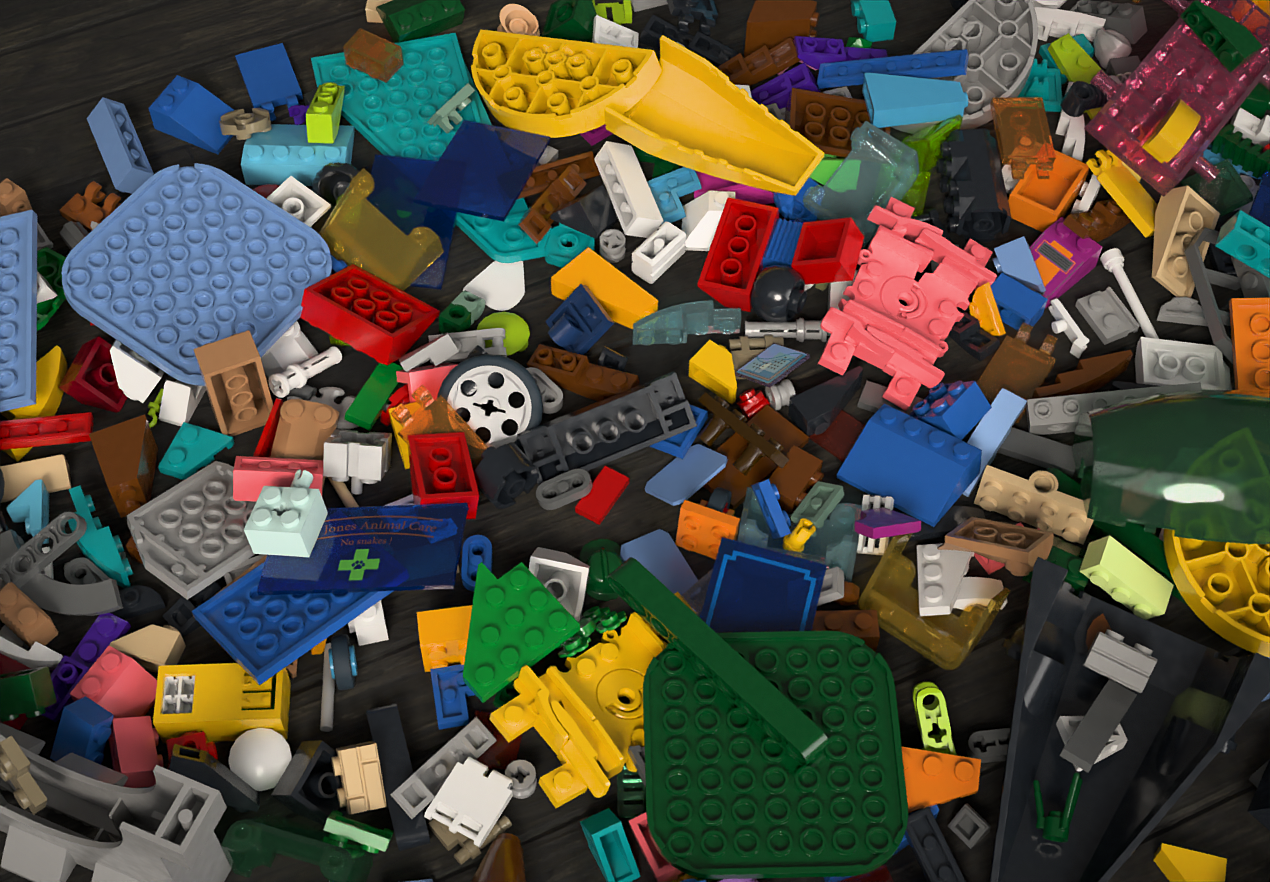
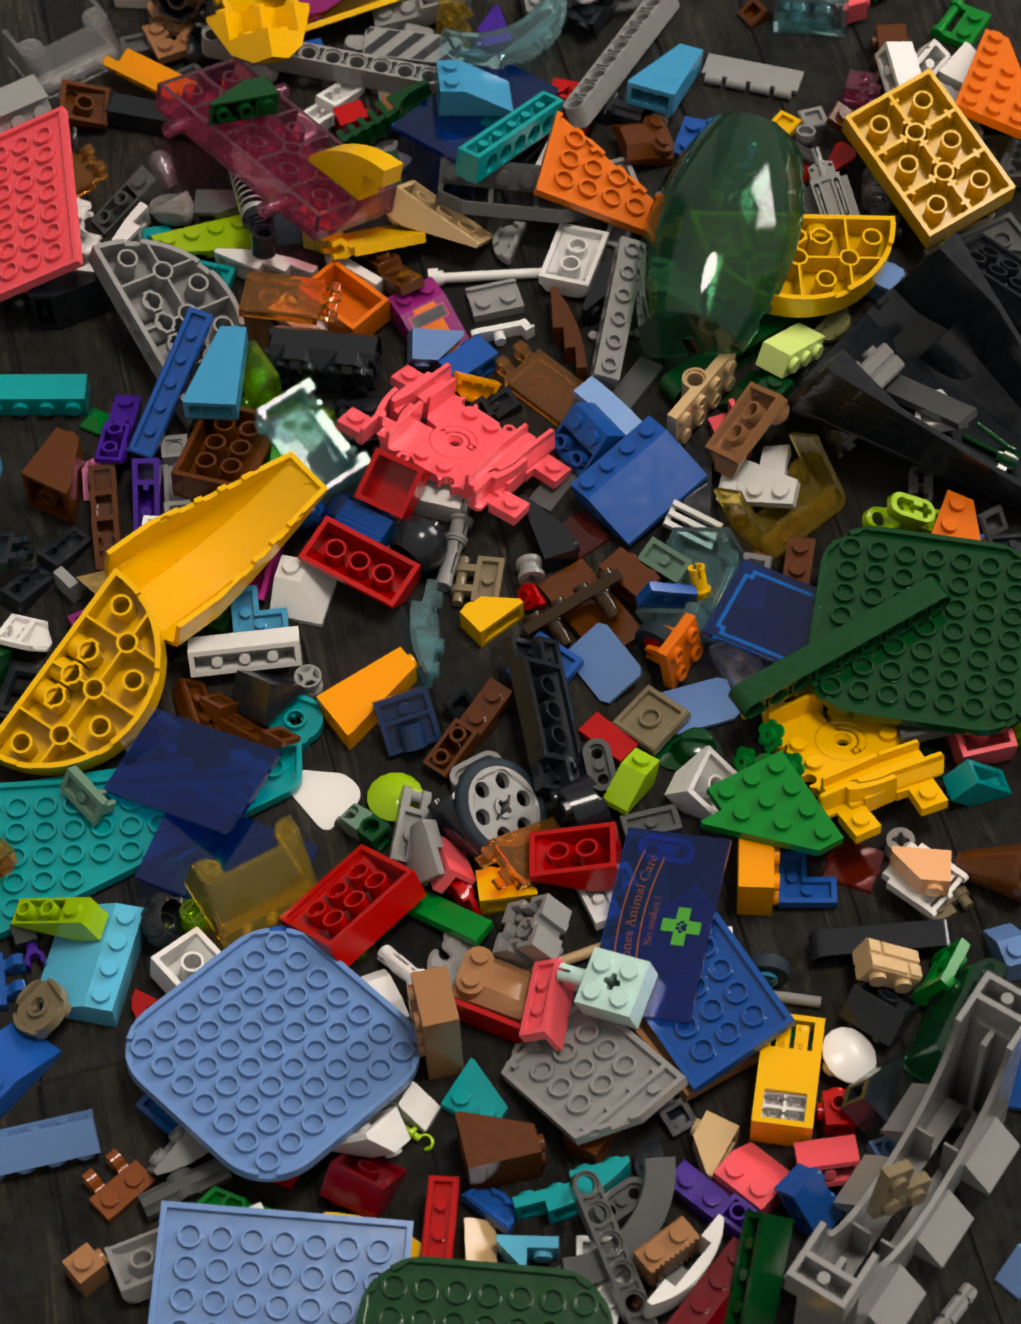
camera: 75 degrees left, 0 degrees up
light grey slope [391,717,497,819] -> none
white brick [632,222,686,284] -> none
piece [735,343,810,388] -> none
magenta tile [855,507,921,539] -> none
none -> clear cone [149,150,178,188]
none -> blue plate [461,1188,515,1235]
none -> lime slope [603,748,660,815]
none -> dark tan plate [612,684,691,756]
none -> dark grey plate [620,803,683,846]
none -> olive plate [814,307,851,344]
none -> light nougat slope [890,846,952,897]

